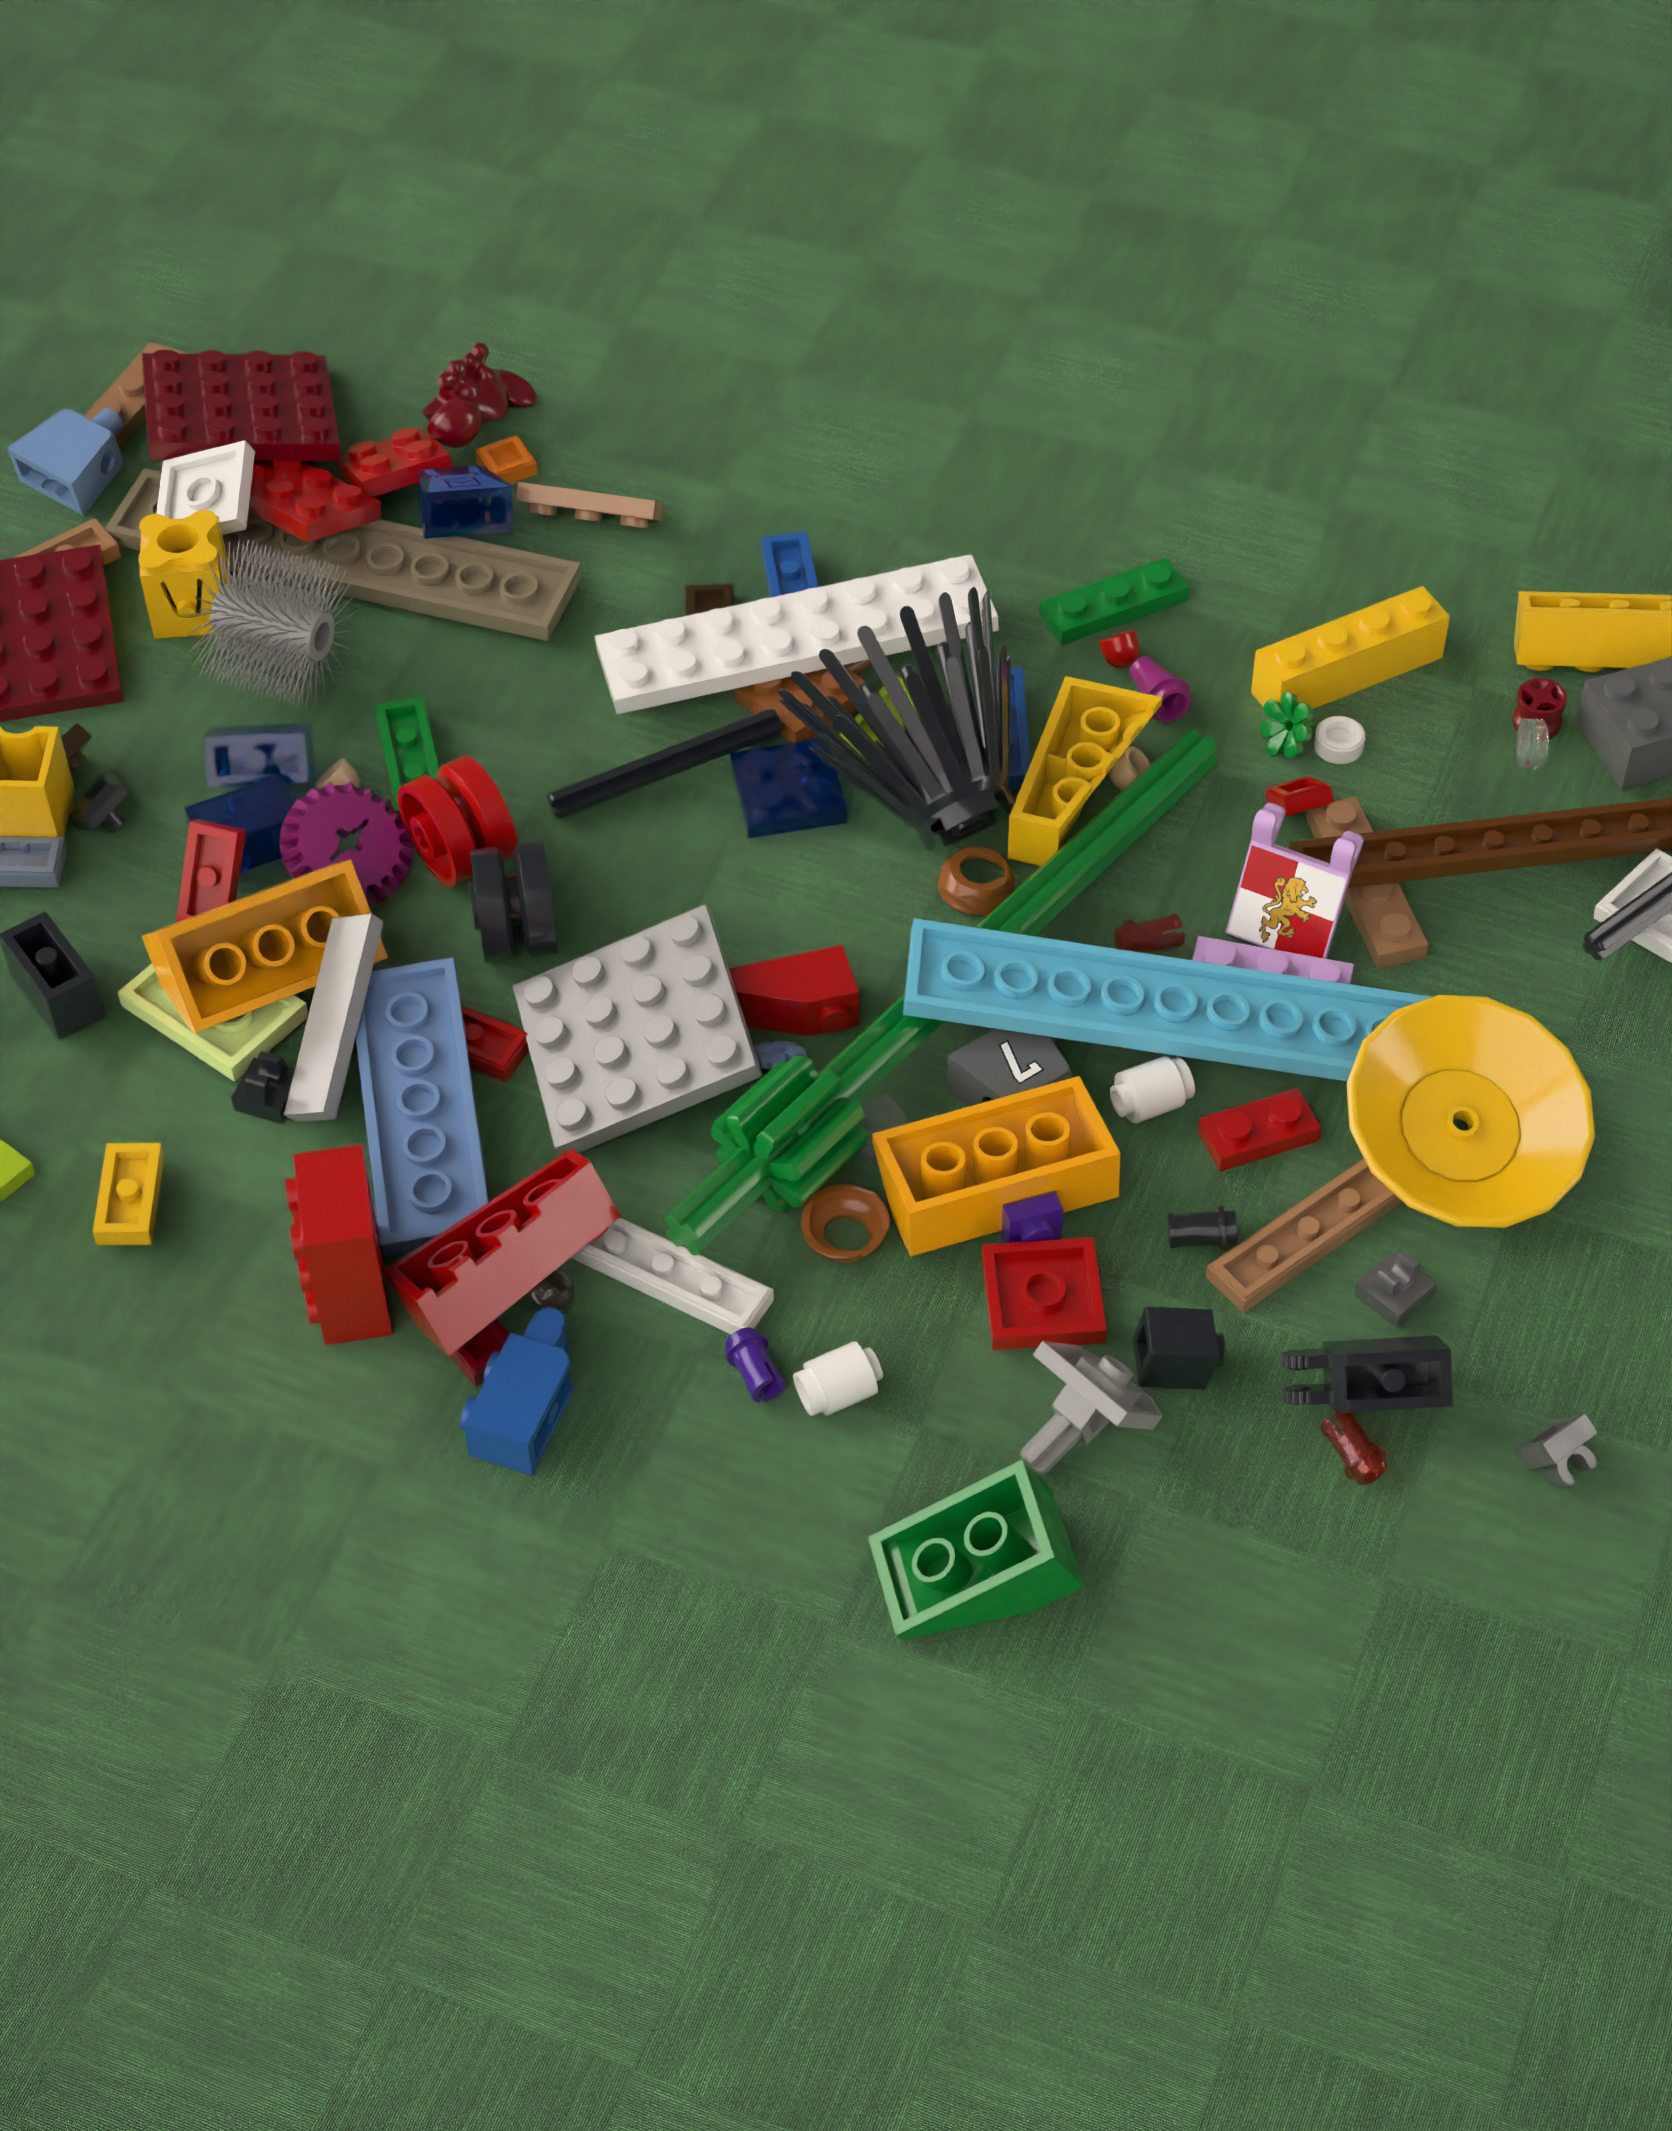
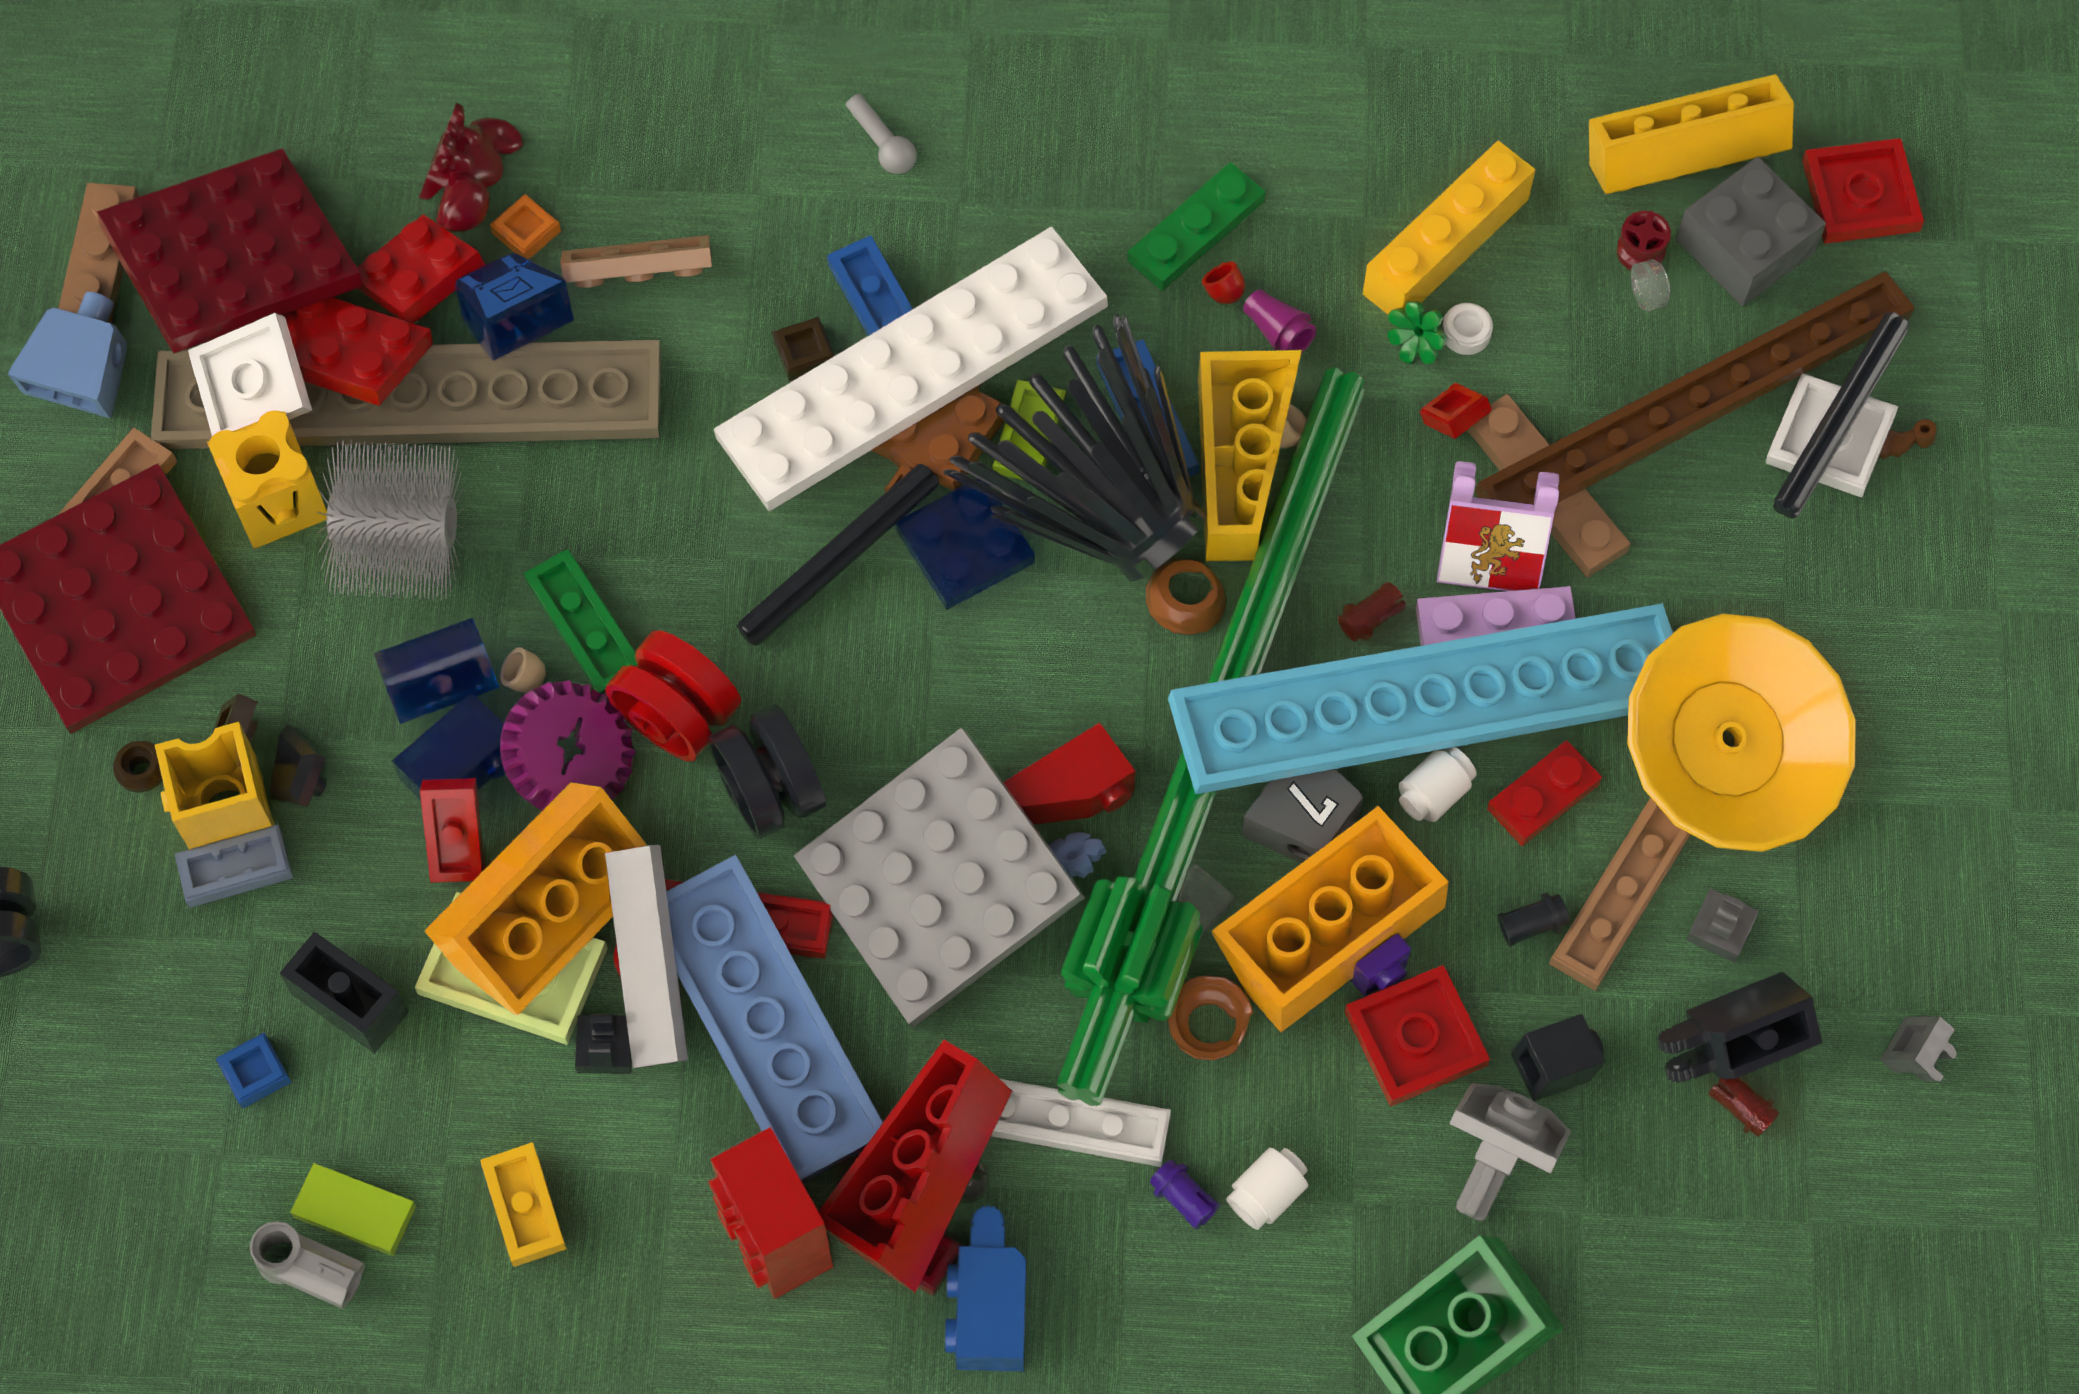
camera: 20 degrees left, 15 degrees up
none -> light grey bar [845,93,917,174]

